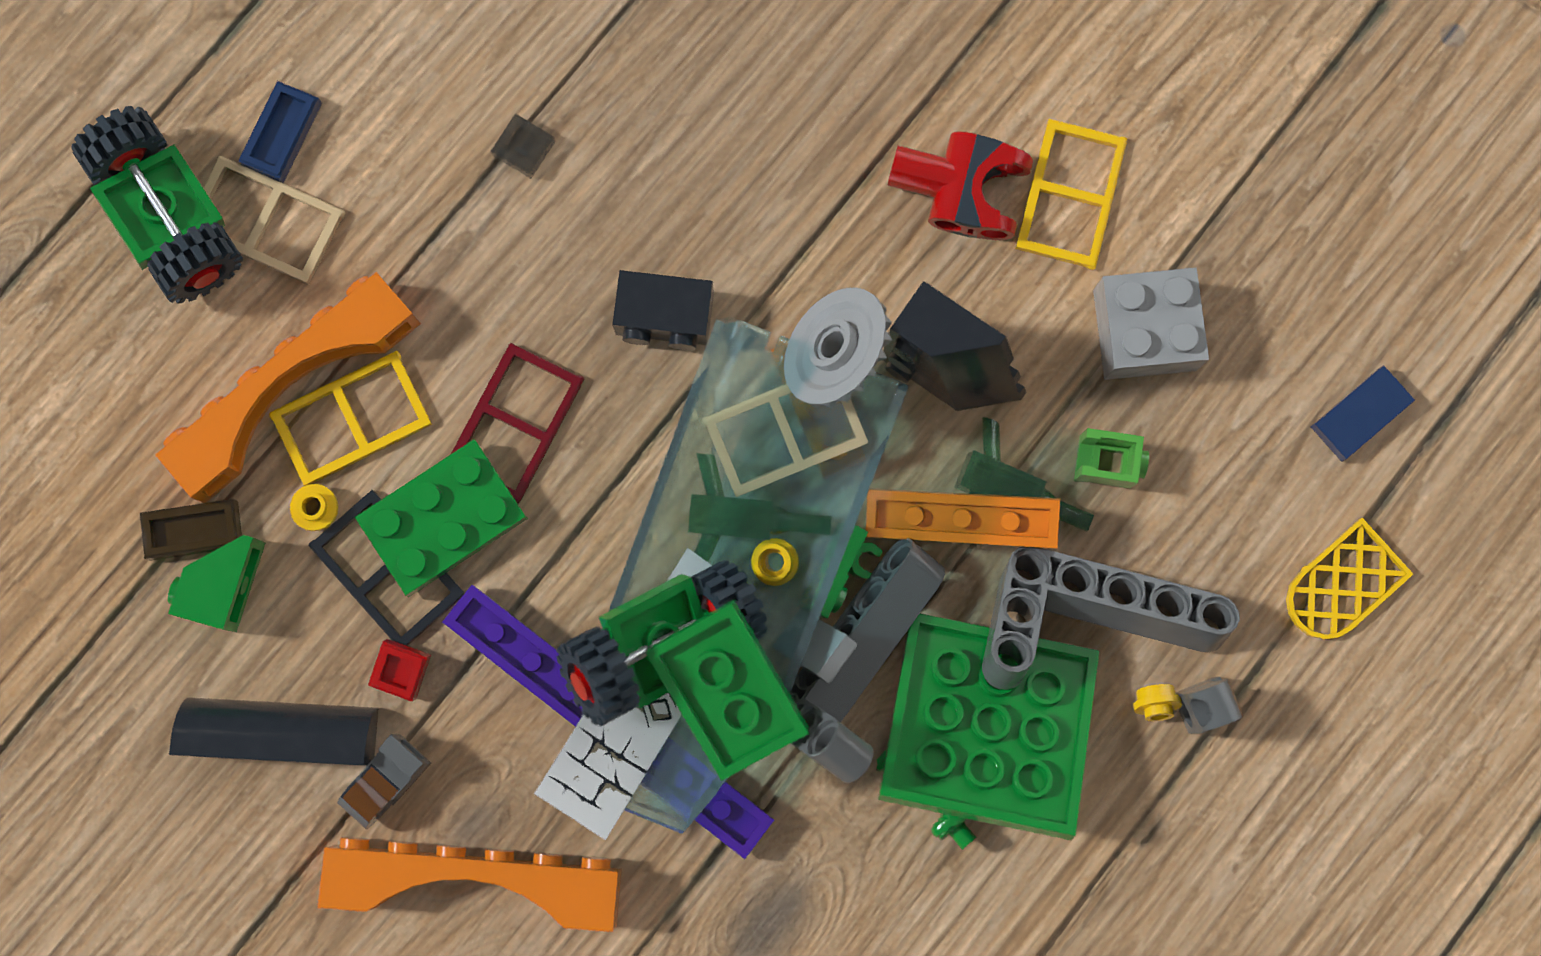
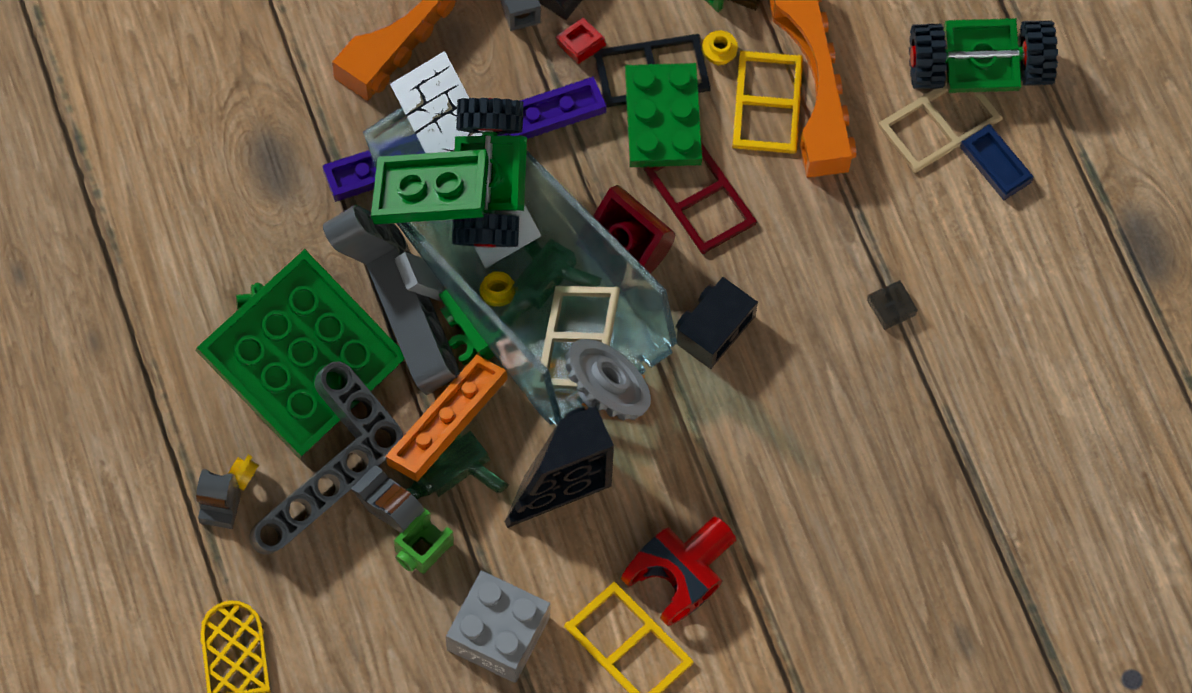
camera: 120 degrees right, 15 degrees down
none -> dark grey leg [351,465,425,533]
none -> dark red brick [577,185,676,289]

